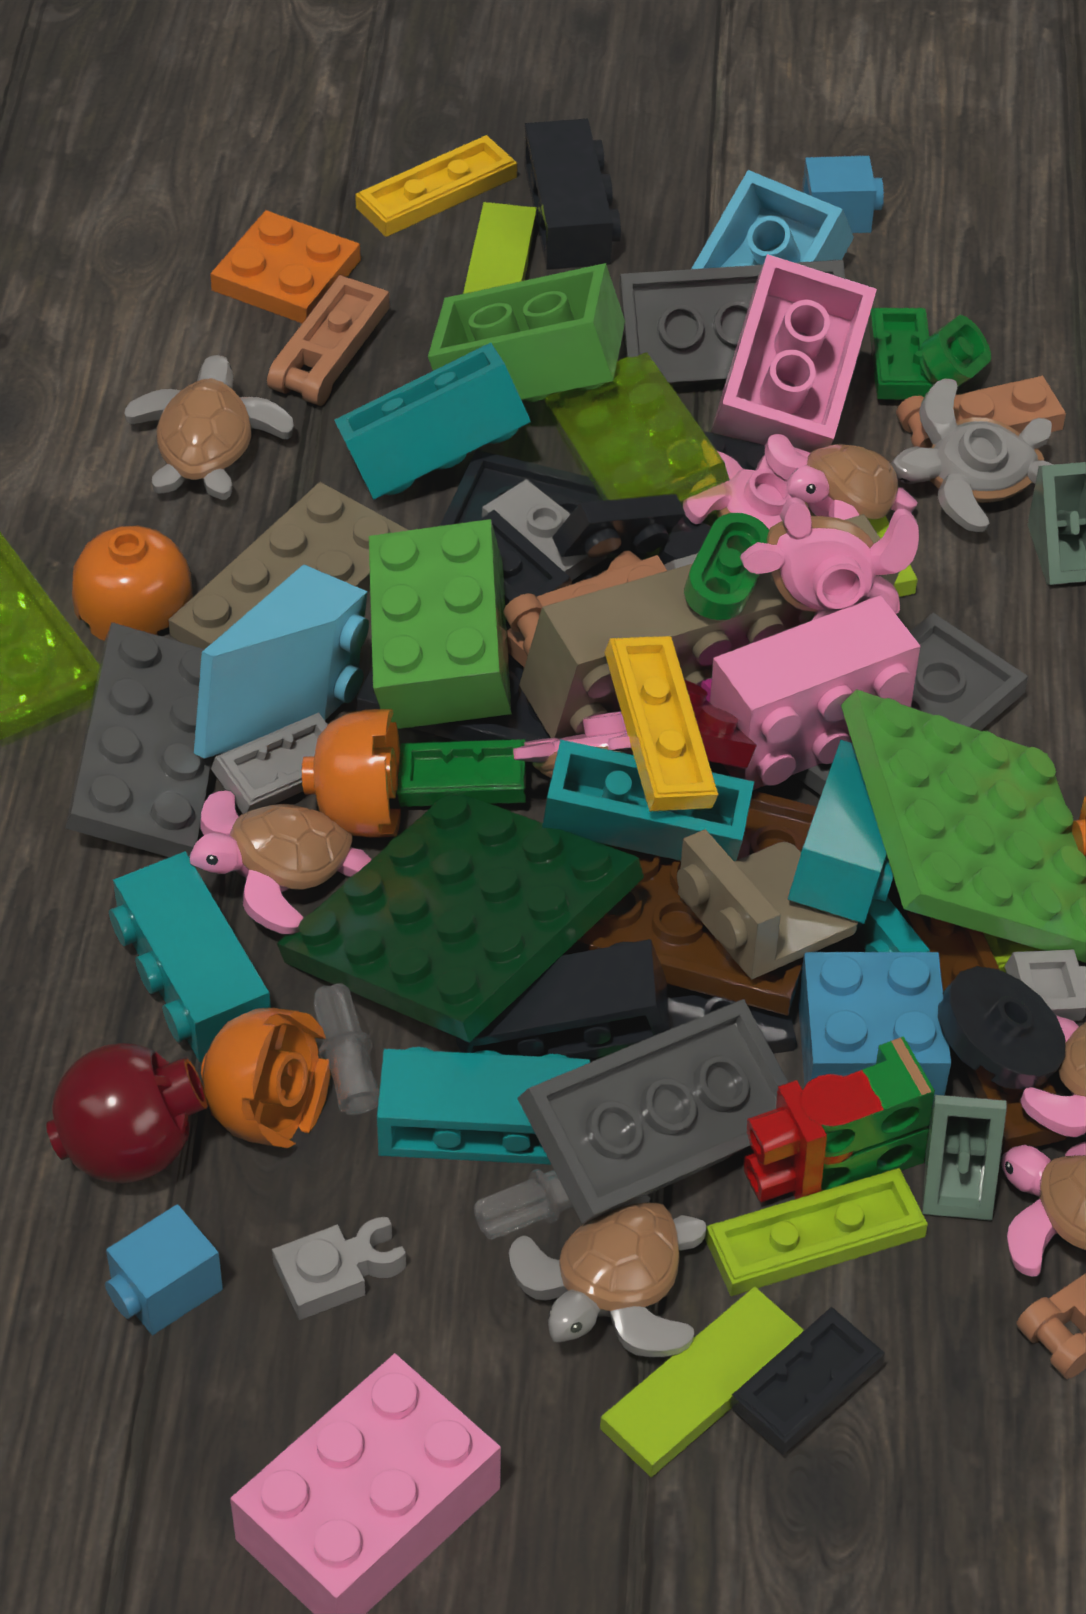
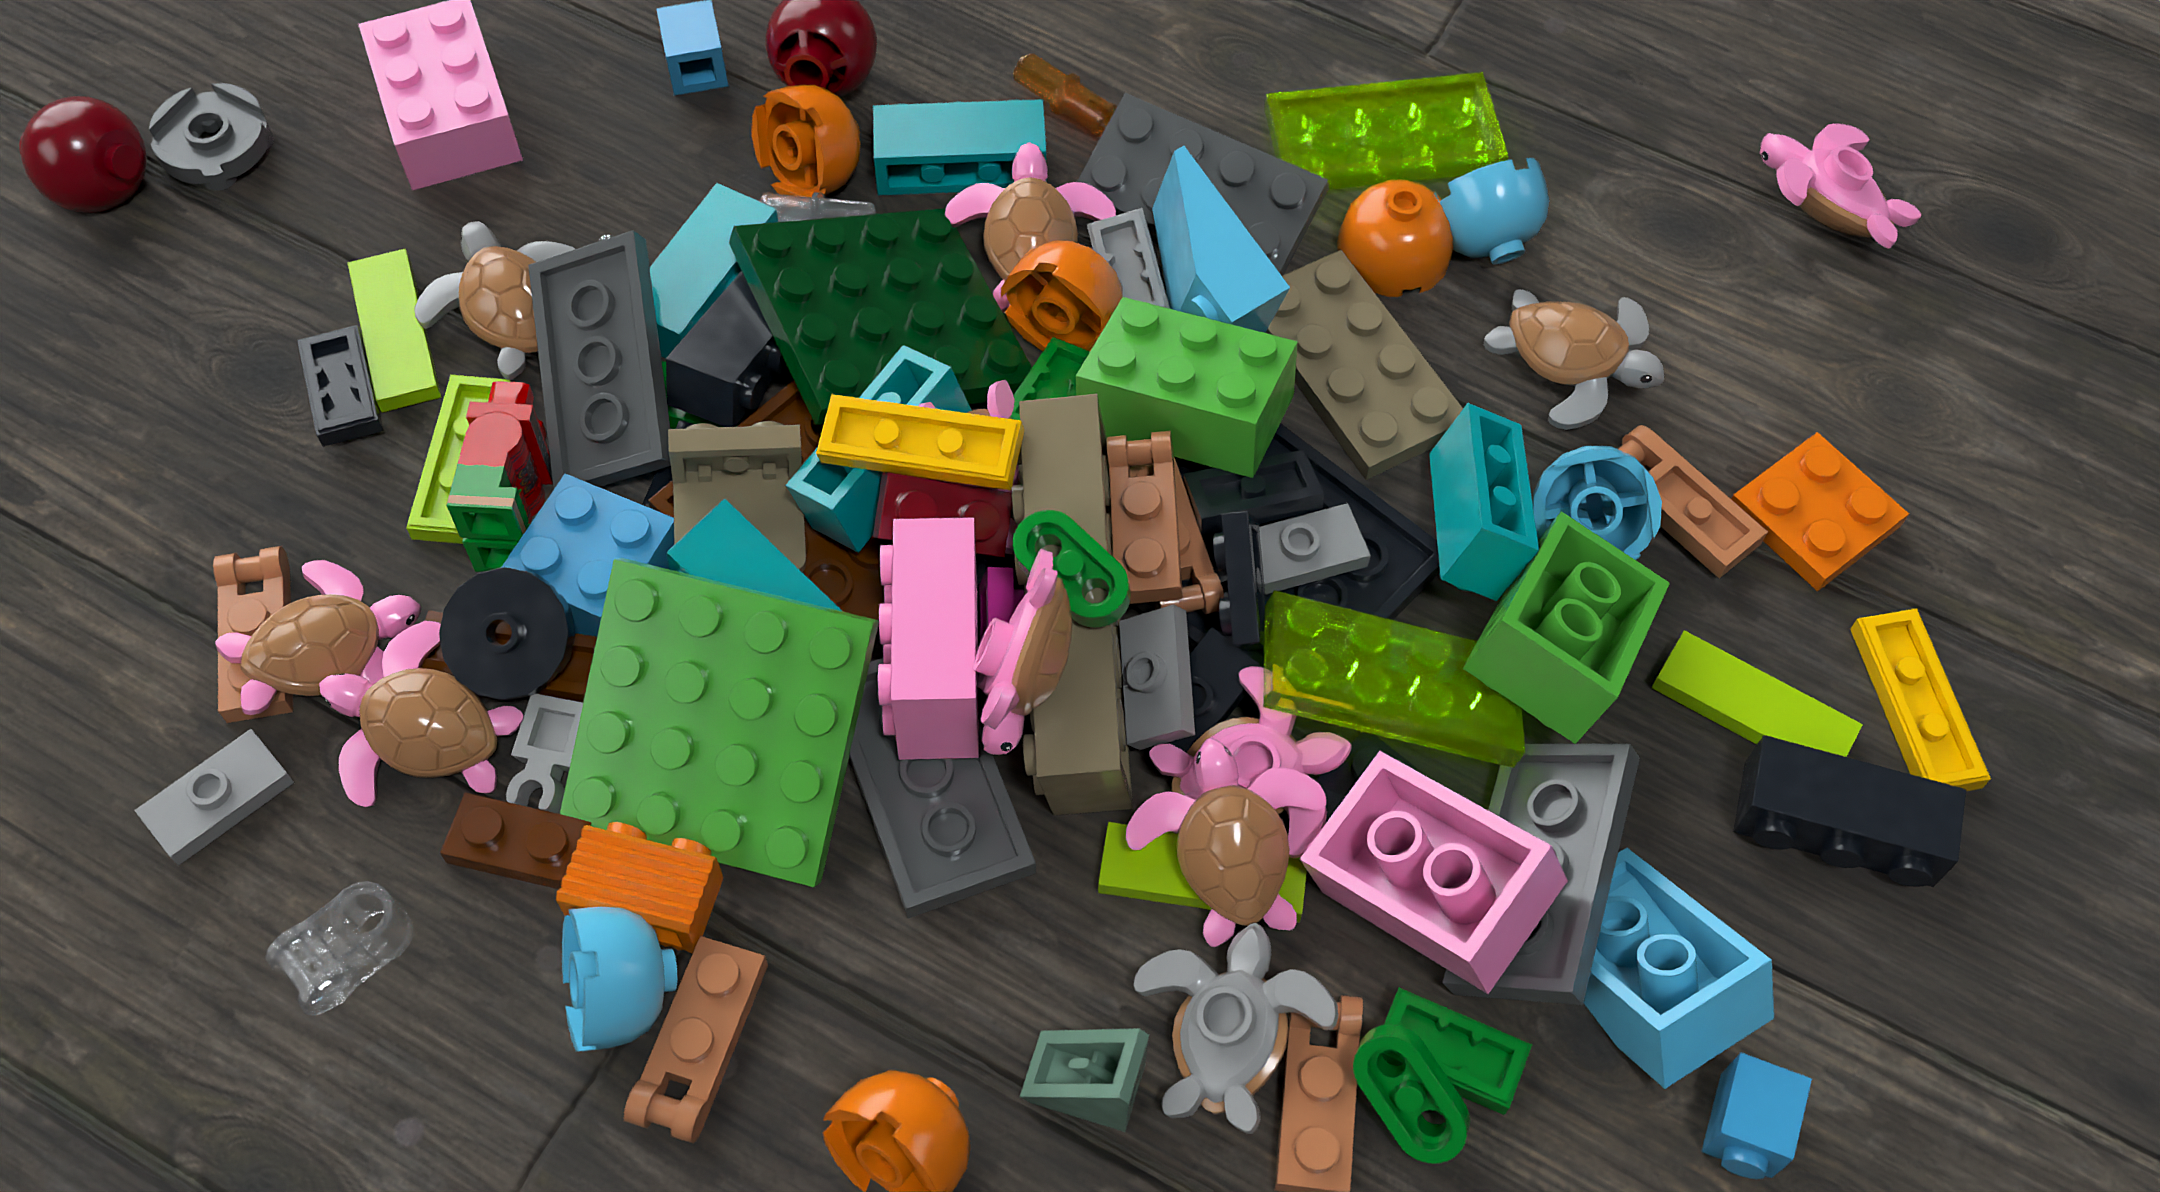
camera: 115 degrees right, 10 degrees up
light grey plate [272,1217,406,1320] -> none
sand green slope [922,1095,1007,1220] -> none
none -> clear orange axle [1013,53,1117,137]
none -> medium azure cylinder [1433,158,1549,264]
none -> medium azure cylinder [1532,446,1662,560]

